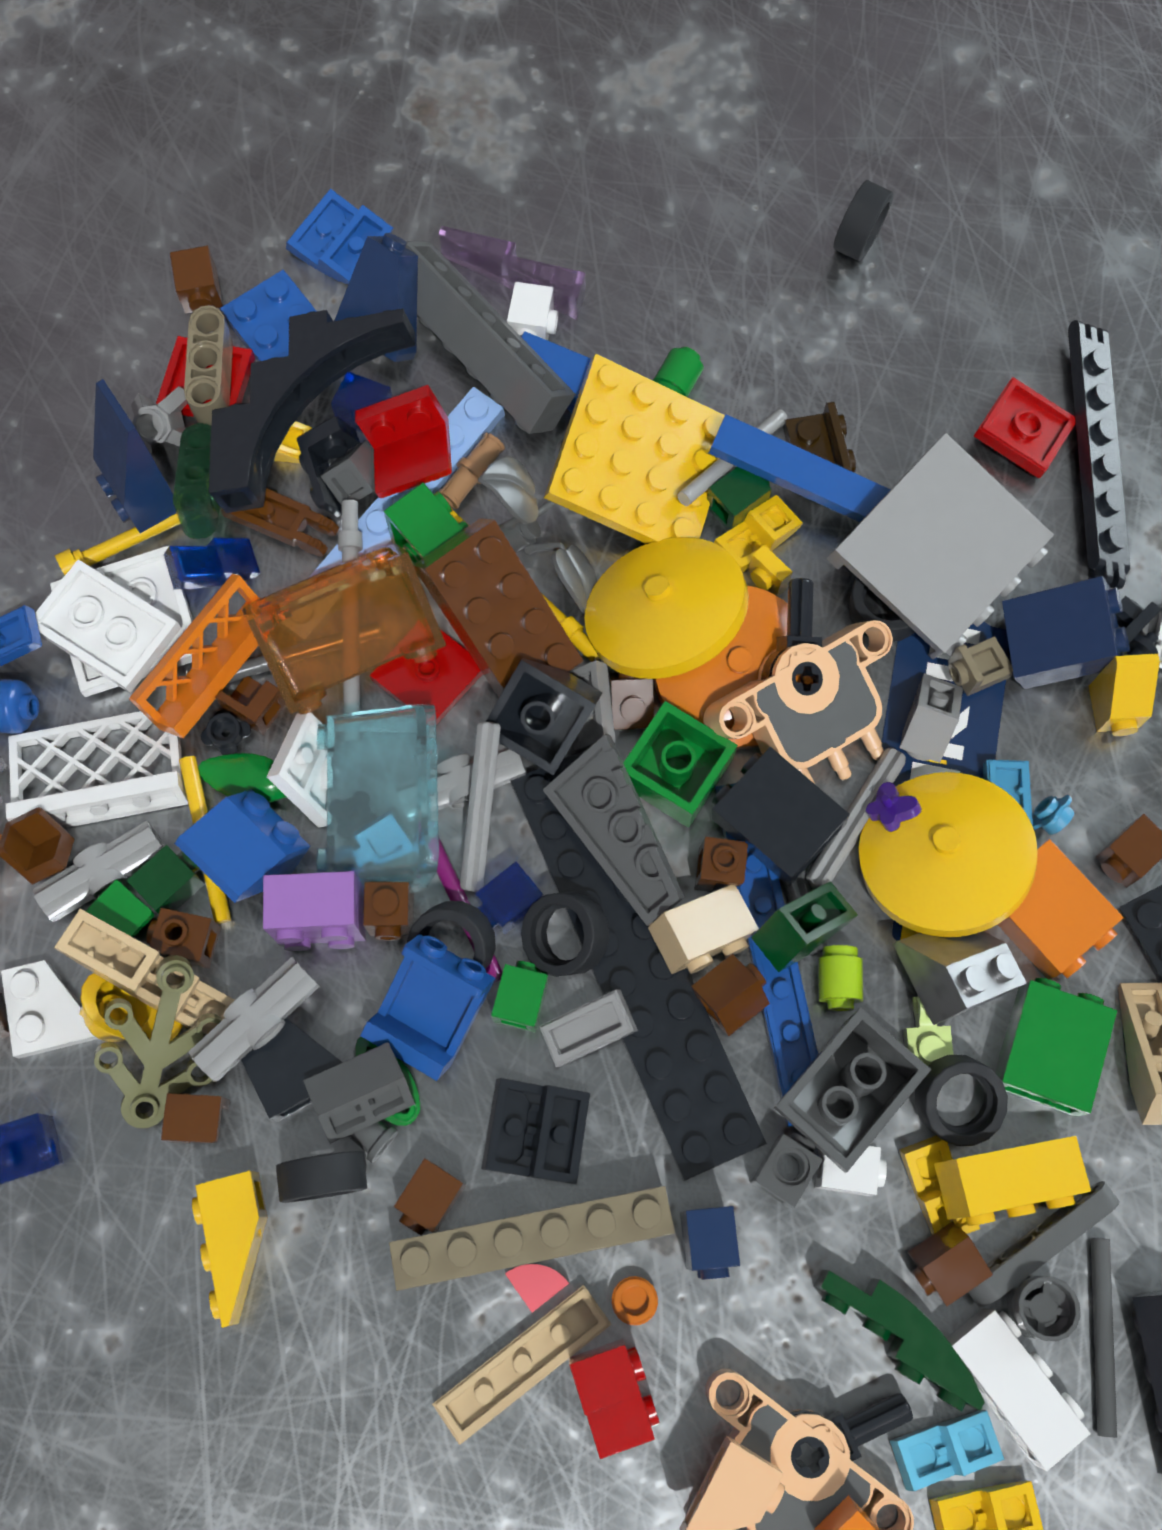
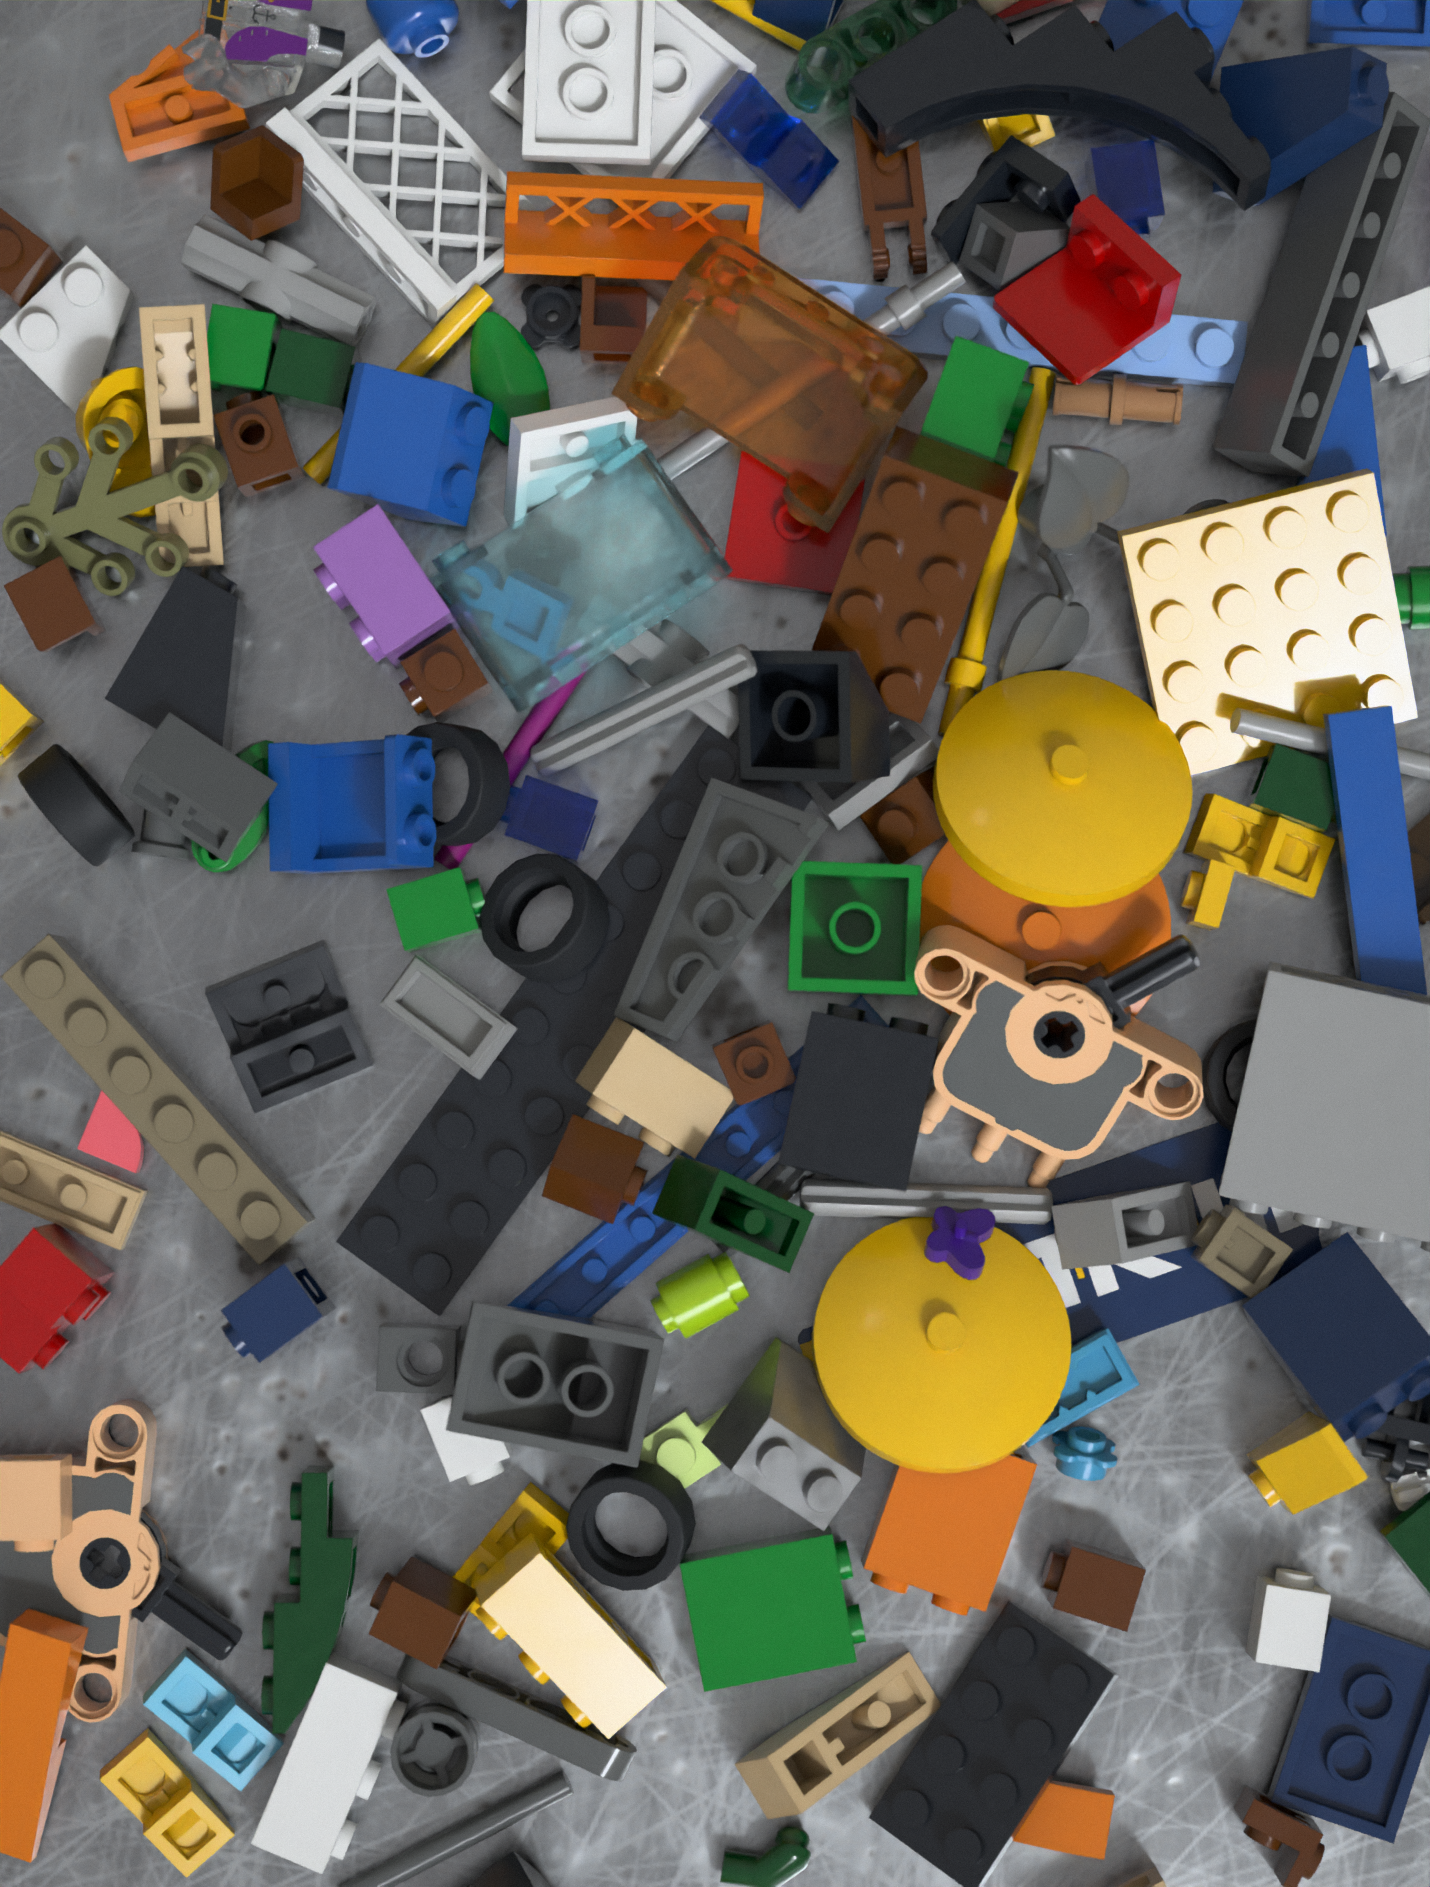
camera: 60 degrees right, 15 degrees up
light grey piece [188,957,320,1082] -> none
reddish brown brick [394,1158,466,1236] -> none
orange tile [611,1276,658,1326] -> none

